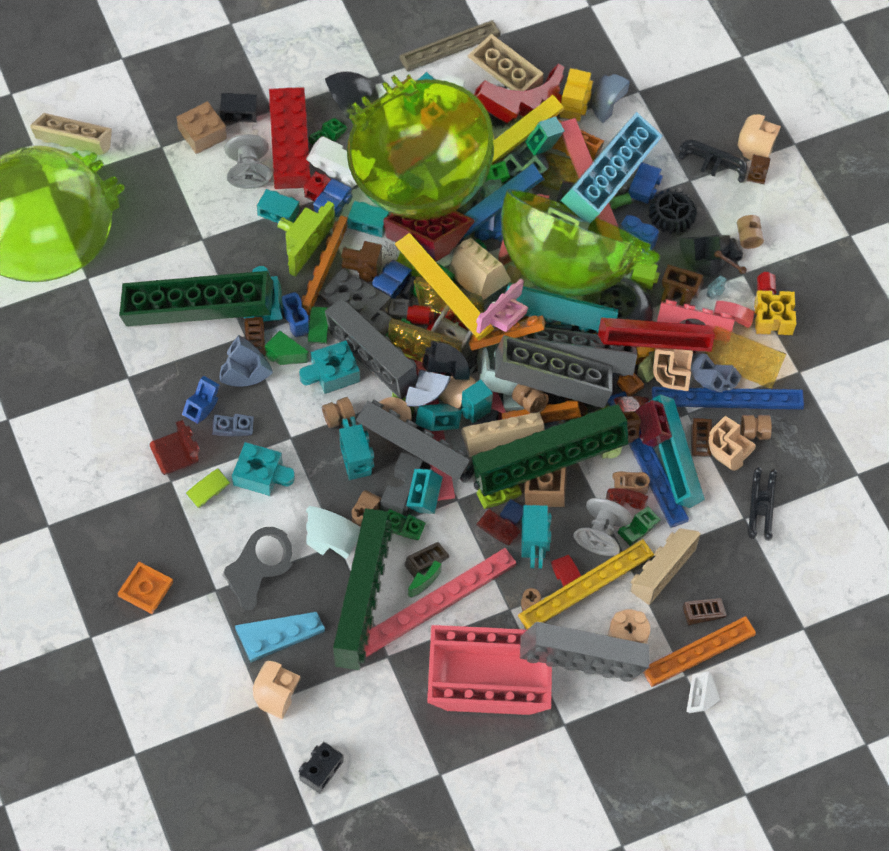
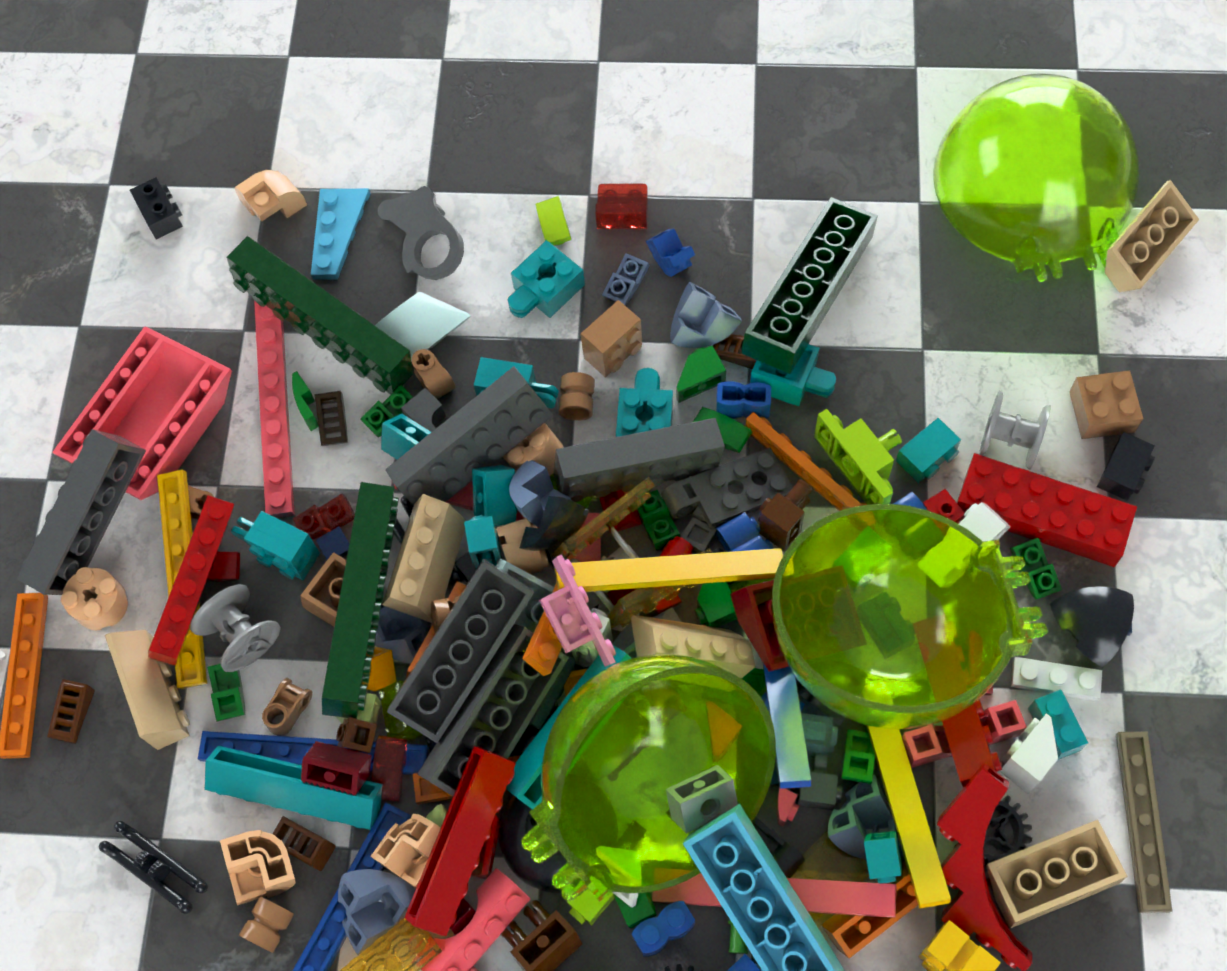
camera: 125 degrees right, 5 degrees up
orange plate [117,562,173,614] -> none
clear red slope [606,488,649,510] -> none
none -> red brick [148,495,234,666]
none -> medium nougat brick [580,300,642,378]

